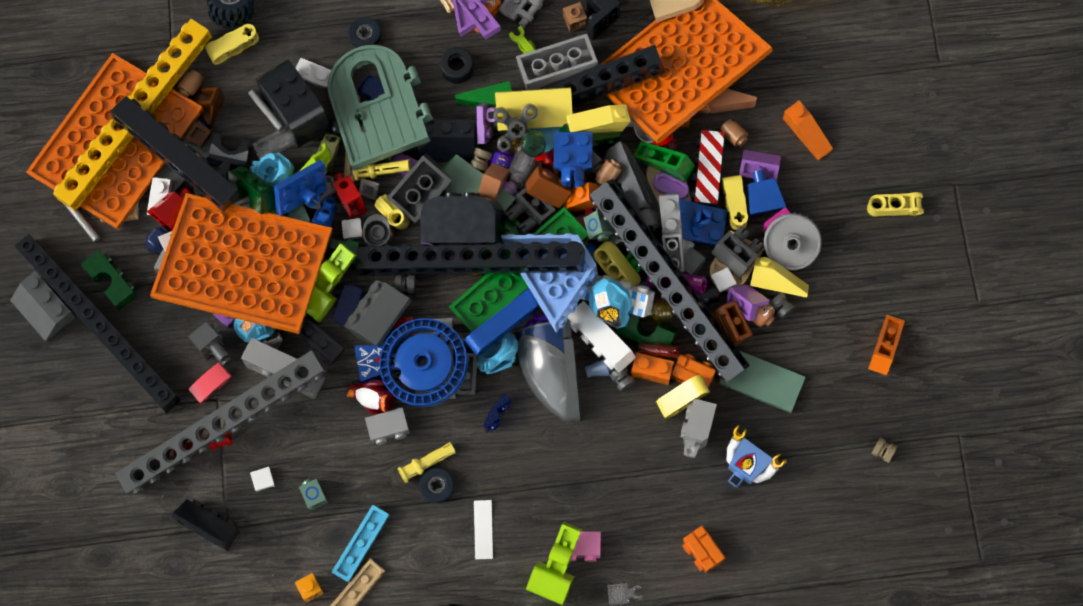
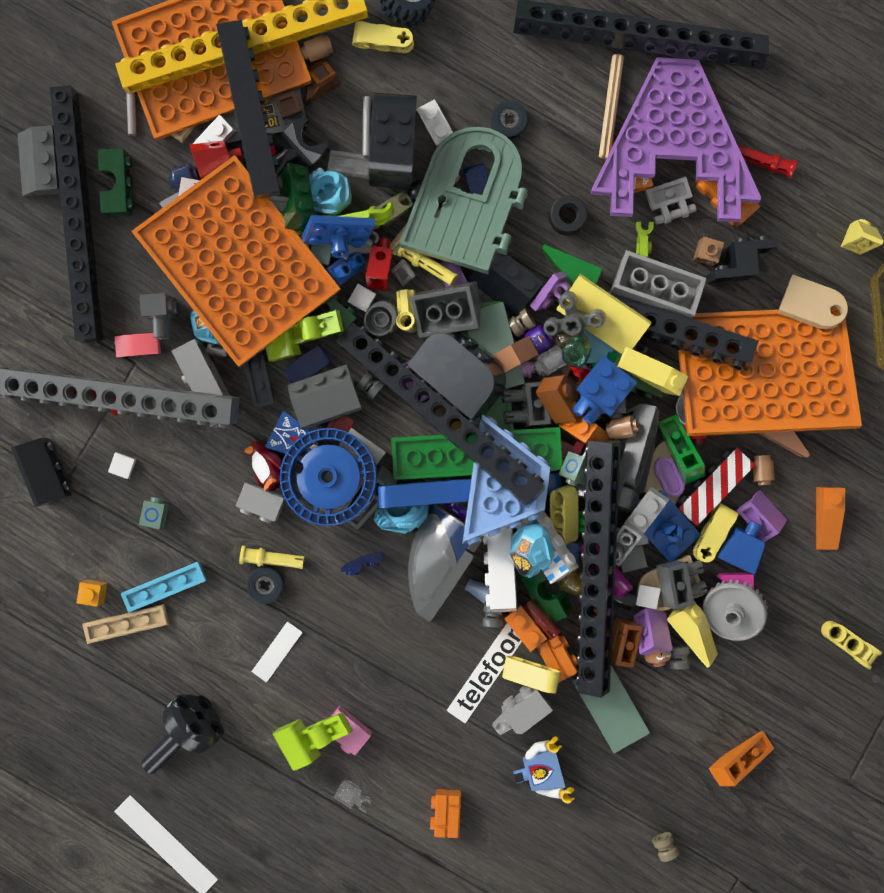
camera: 30 degrees right, 15 degrees up
none -> white sticker [446,623,522,723]

